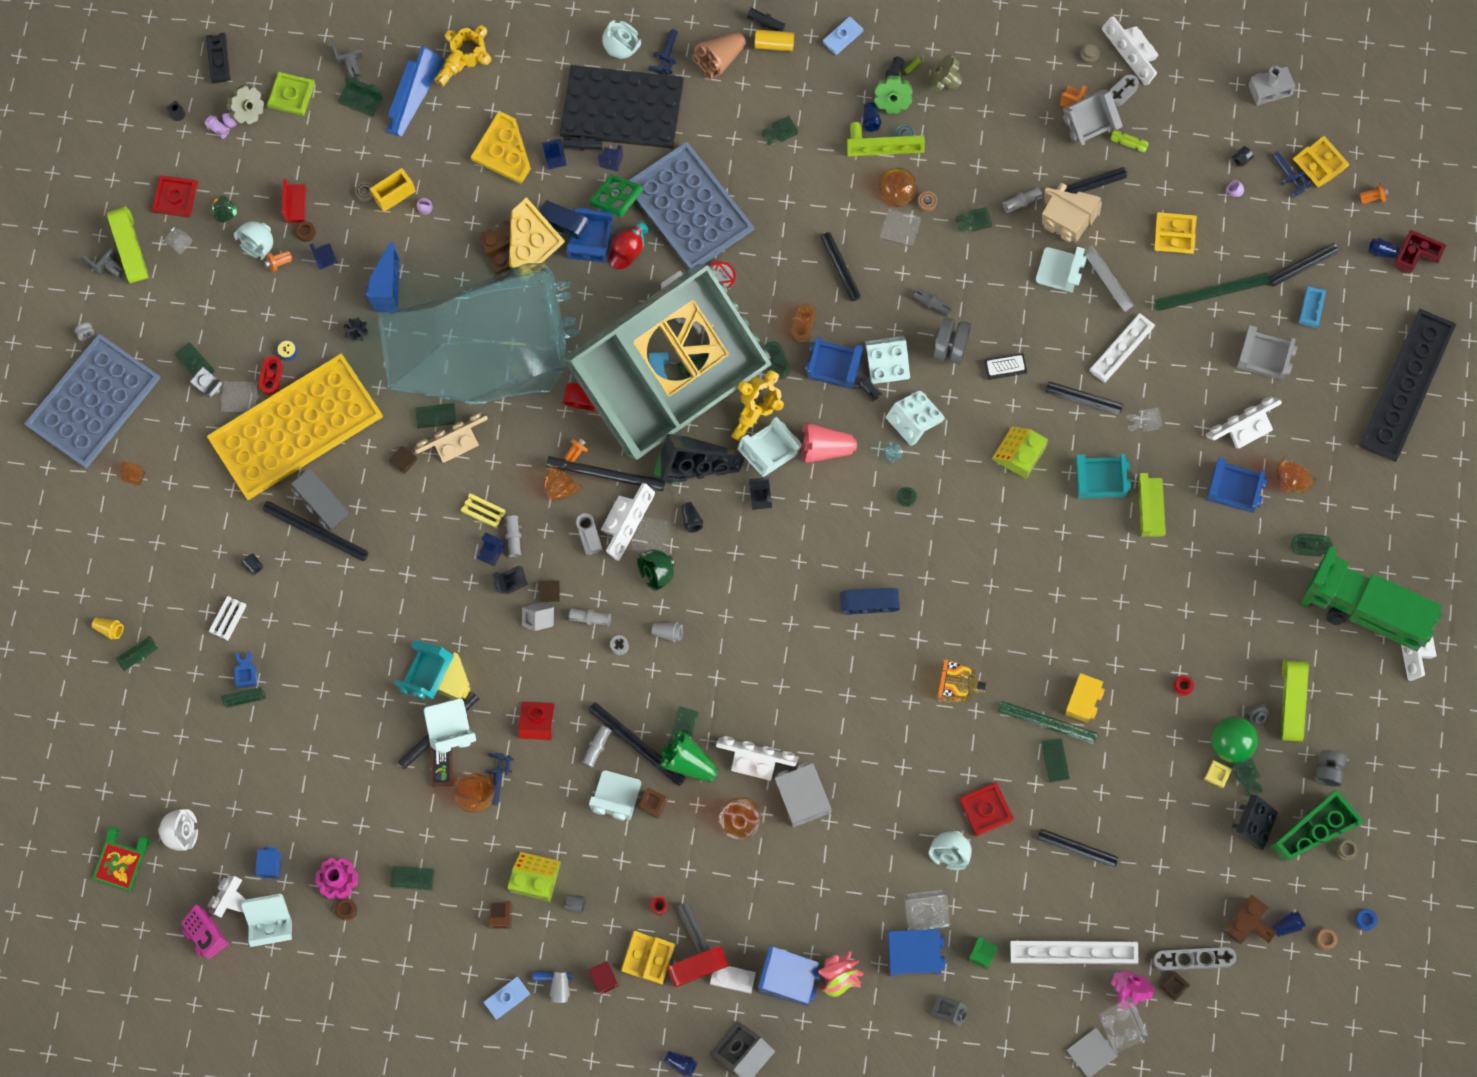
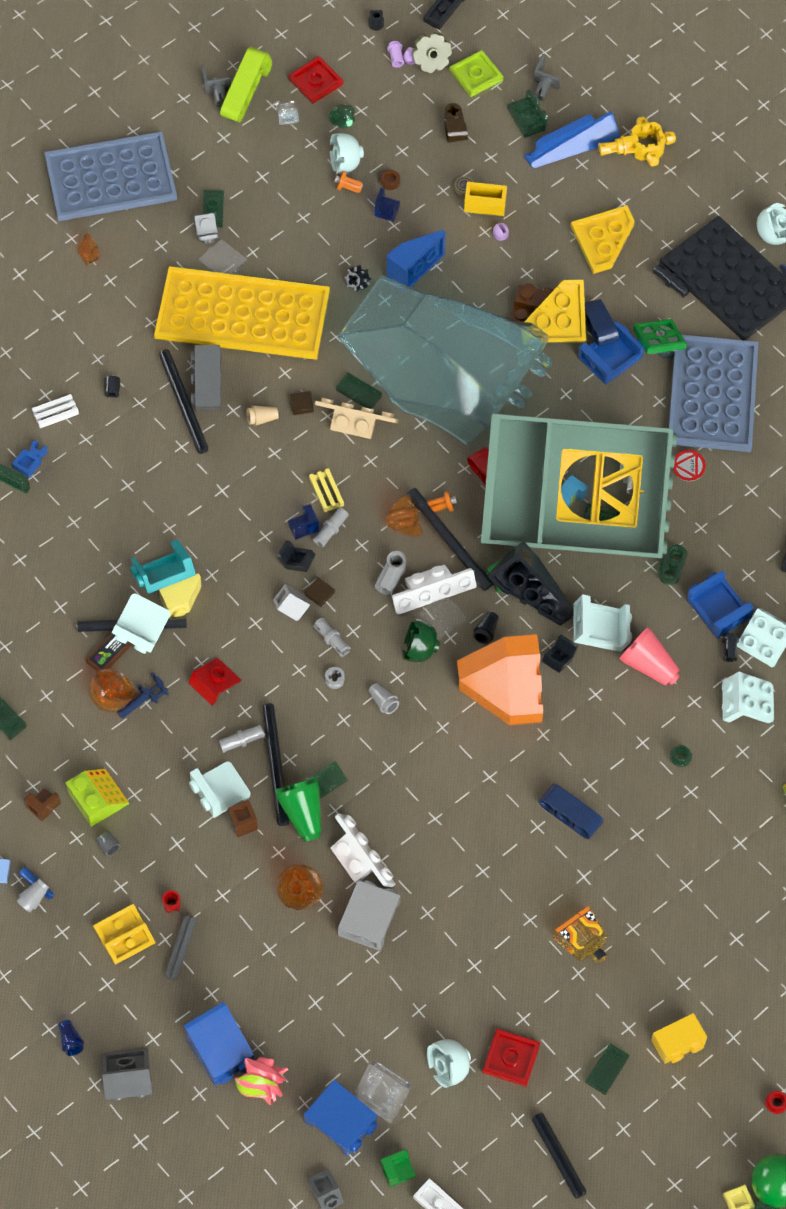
camera: 35 degrees right, 10 degrees down
light grey bush [74,323,95,341] -> none
red plate [258,356,283,395] -> none
tile [277,340,297,361] -> none
red panel [282,179,306,223] -> none
clear blue panel [542,139,567,170] -> none
dark red panel [588,961,619,996] -> none
clear blue panel [598,145,624,172] -> none
red hair [609,222,649,270] -> none
red beam [667,946,729,987] -> none
white plate [710,966,756,994] -> none
yellow piece [731,370,784,441] -> none
clear orange plate [791,303,817,342] -> none
clear light blue plate [885,441,902,464] -> none
clear green axle [998,701,1098,744] -> none
none -> tan cone [246,405,278,426]
none -> dark brown piece [444,103,468,143]
none -> panel [457,634,543,725]

